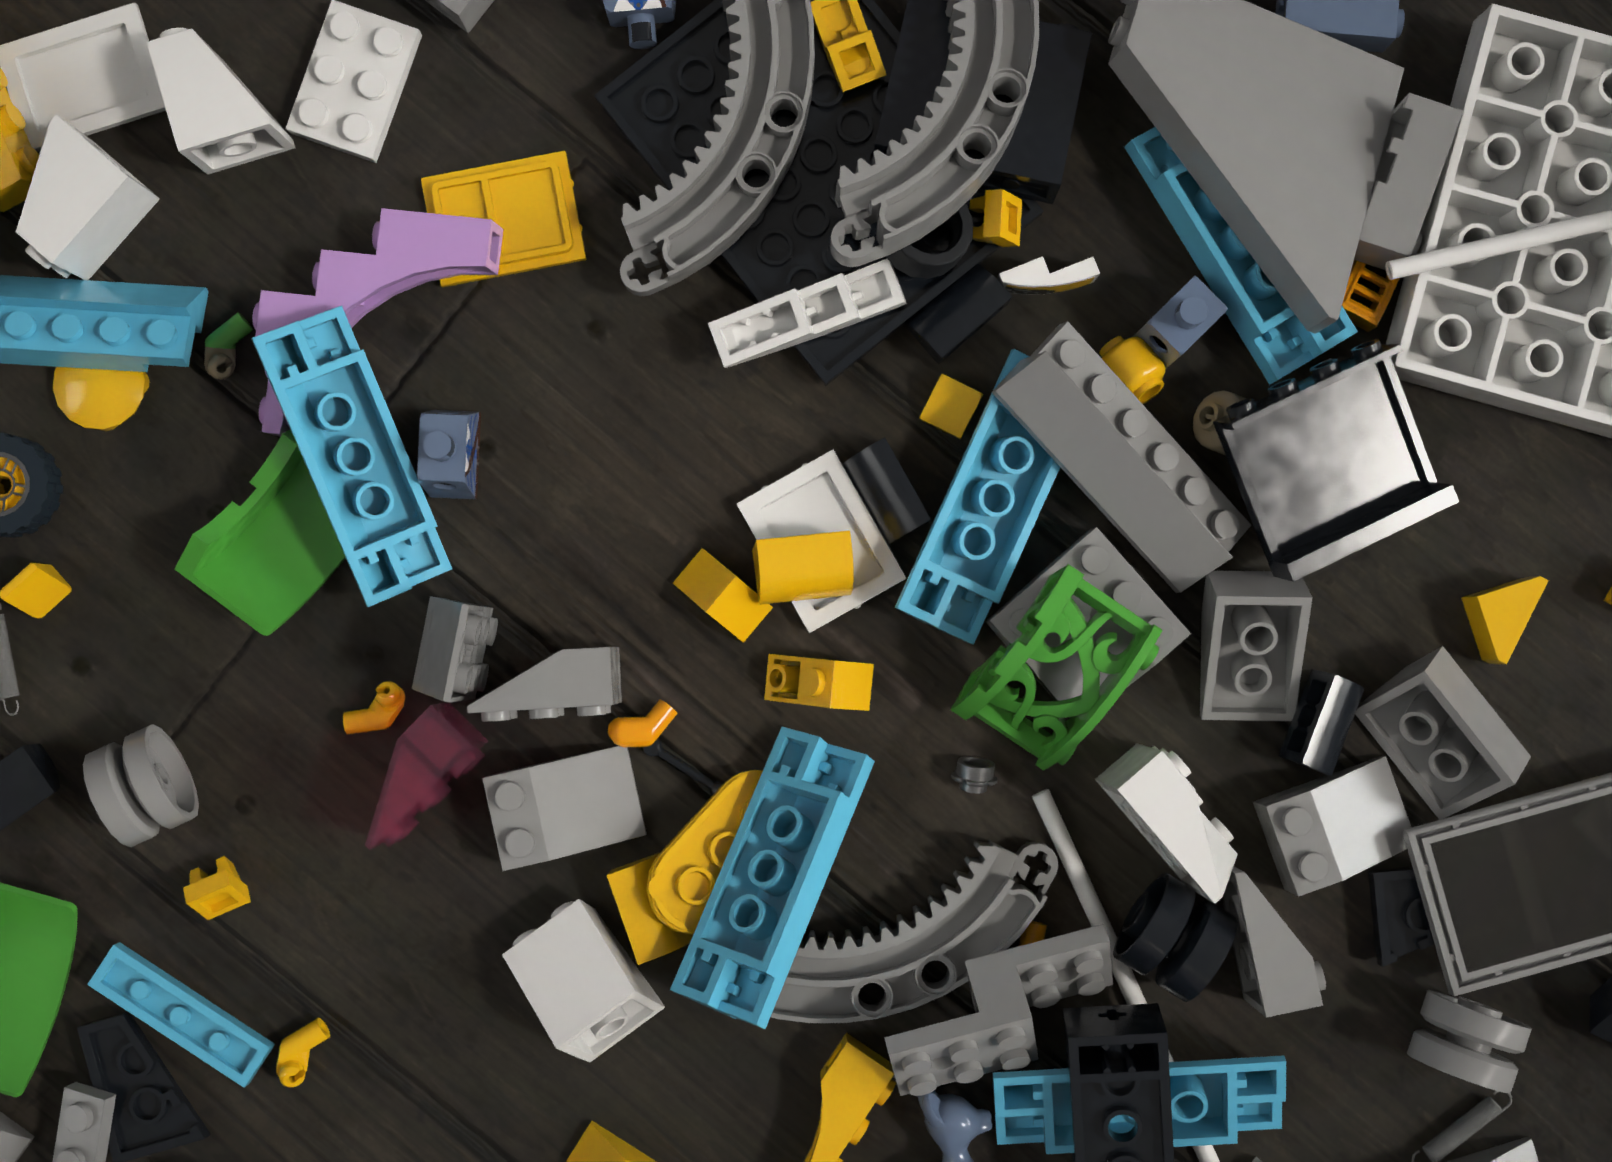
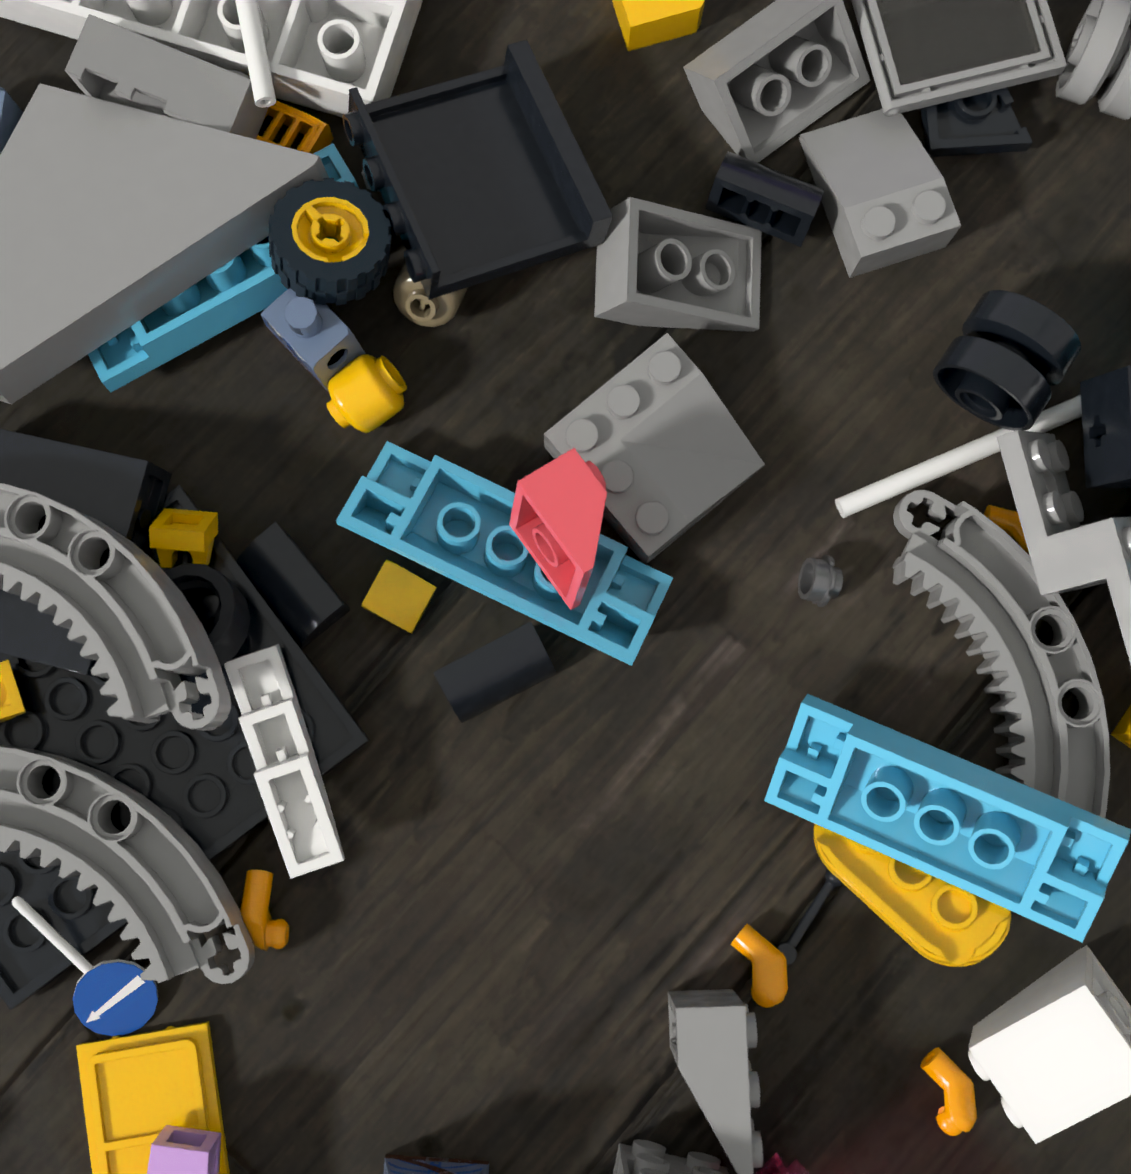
camera: 90 degrees left, 5 degrees down
light grey slope [482,746,647,871] -> none
yellow brick [607,853,693,965] -> none
yellow slope [673,548,773,643] -> none
white piece [737,449,906,633] -> none
yellow brick [752,531,854,605] -> none
yellow slope [764,654,874,711] -> none
bright green fence [951,564,1162,771] -> none
light grey slope [992,321,1251,593] -> none
white slope [997,256,1100,295] -> none
white slope [1095,743,1238,904] -> none
light grey slope [1222,866,1326,1018] -> none
none -> blue piece [12,896,158,1036]
none -> light orange arm [240,870,289,951]
none -> black wheel [269,178,391,305]
none -> coral slope [509,448,607,610]
none -> light orange arm [920,1047,977,1136]

